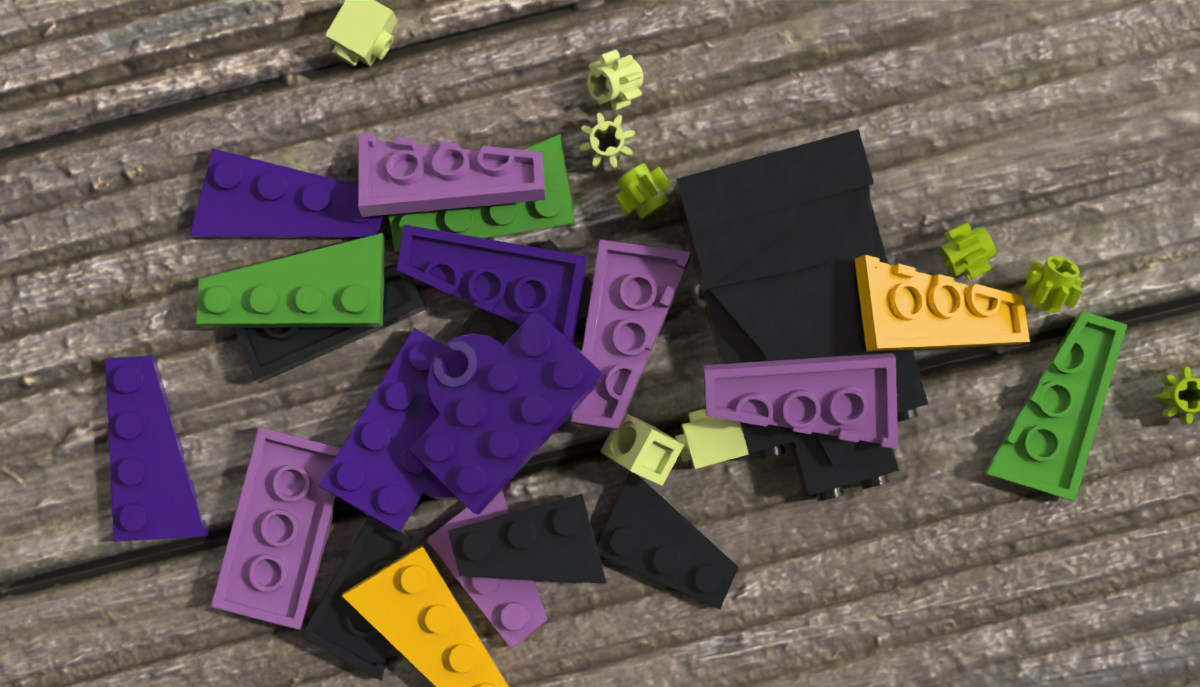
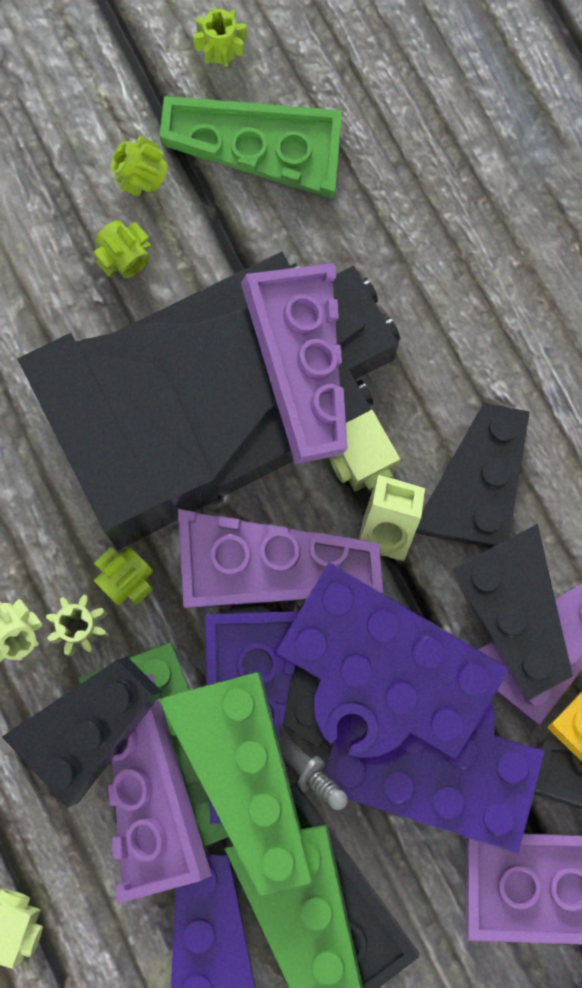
camera: 110 degrees left, 10 degrees down
yellow wing [855,255,1030,352] -> none
none -> black wing [2,657,163,808]
none -> bright green wing [158,672,314,896]
none -> light grey piece [278,731,348,810]

